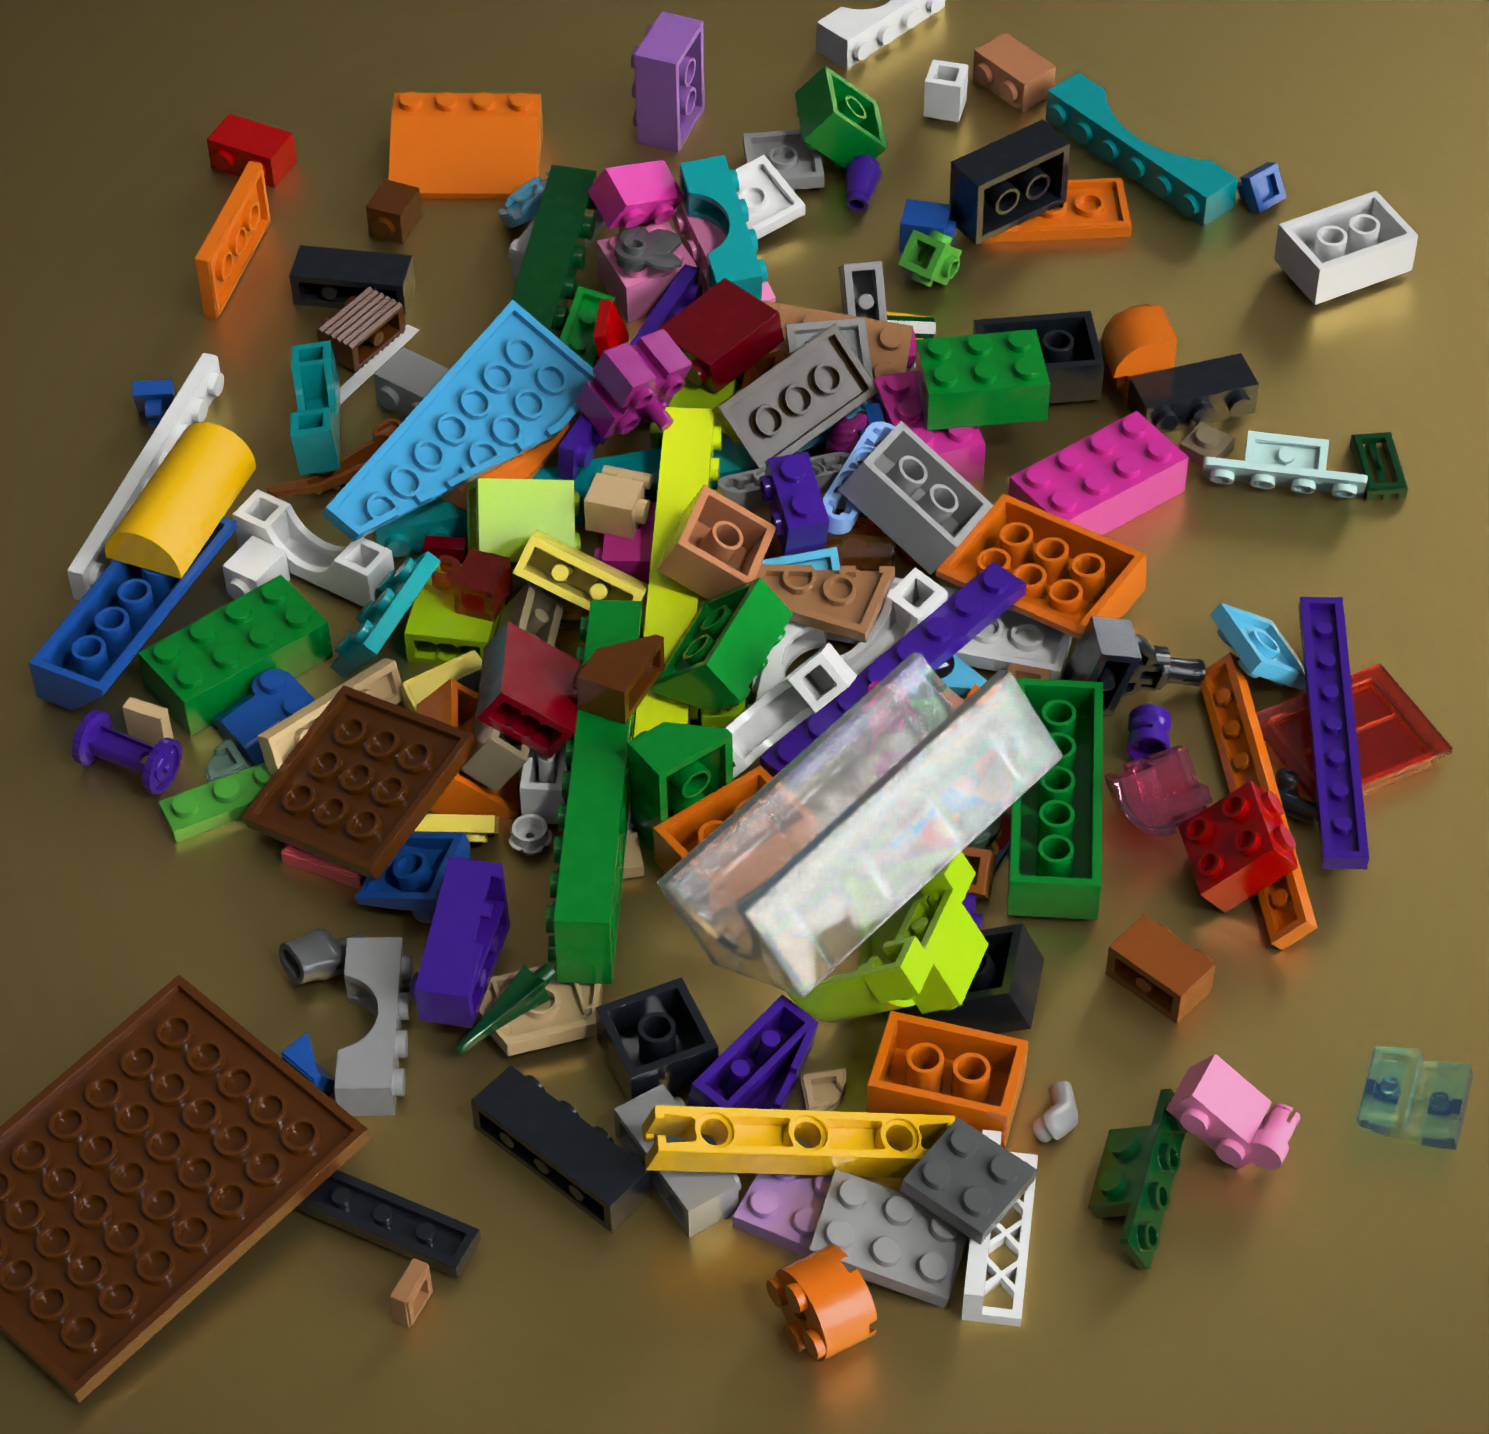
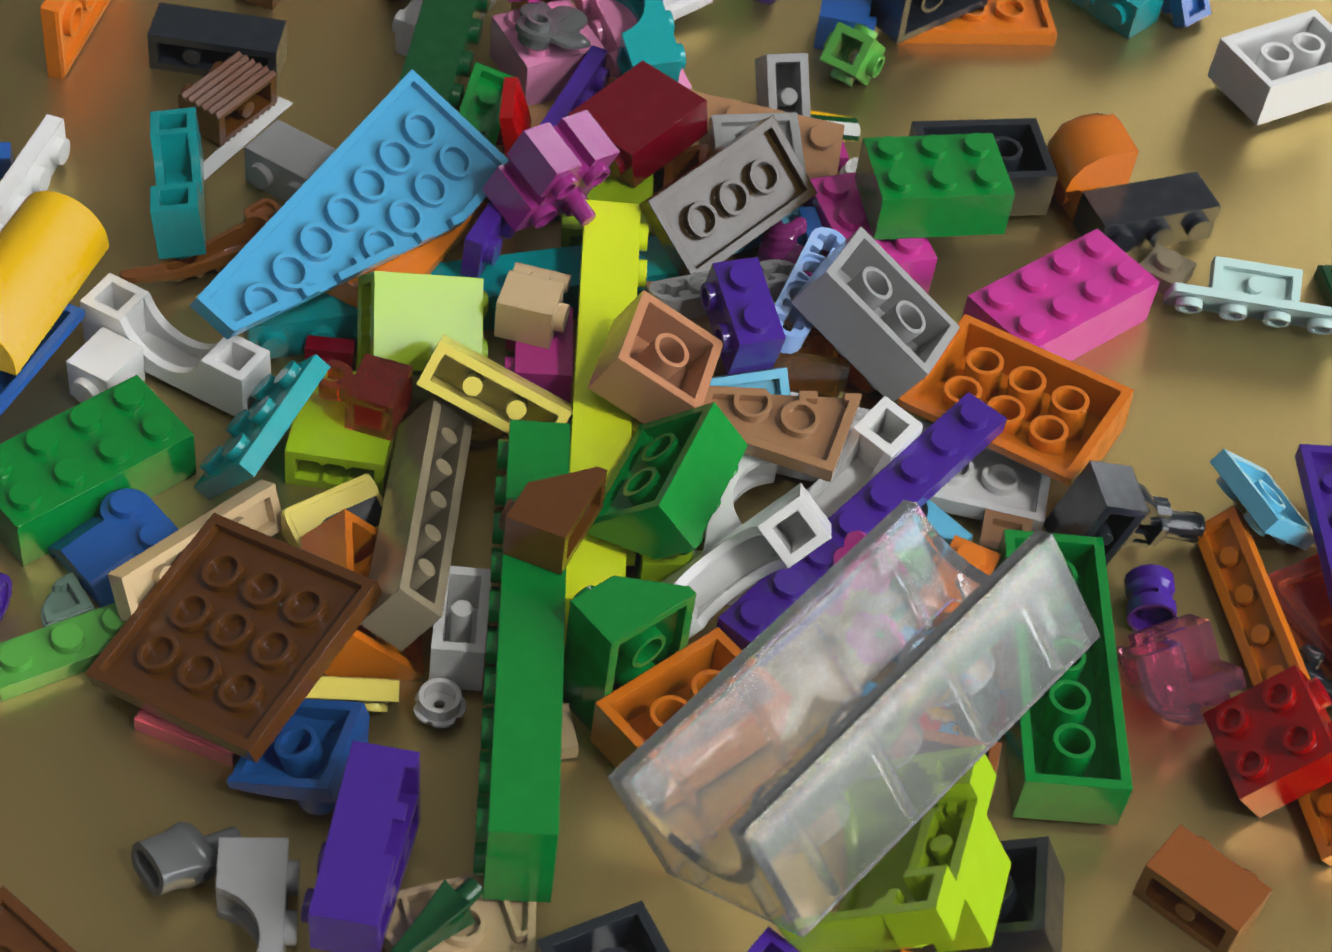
camera: 10 degrees left, 0 degrees up
dark red brick [476,622,581,758] -> none

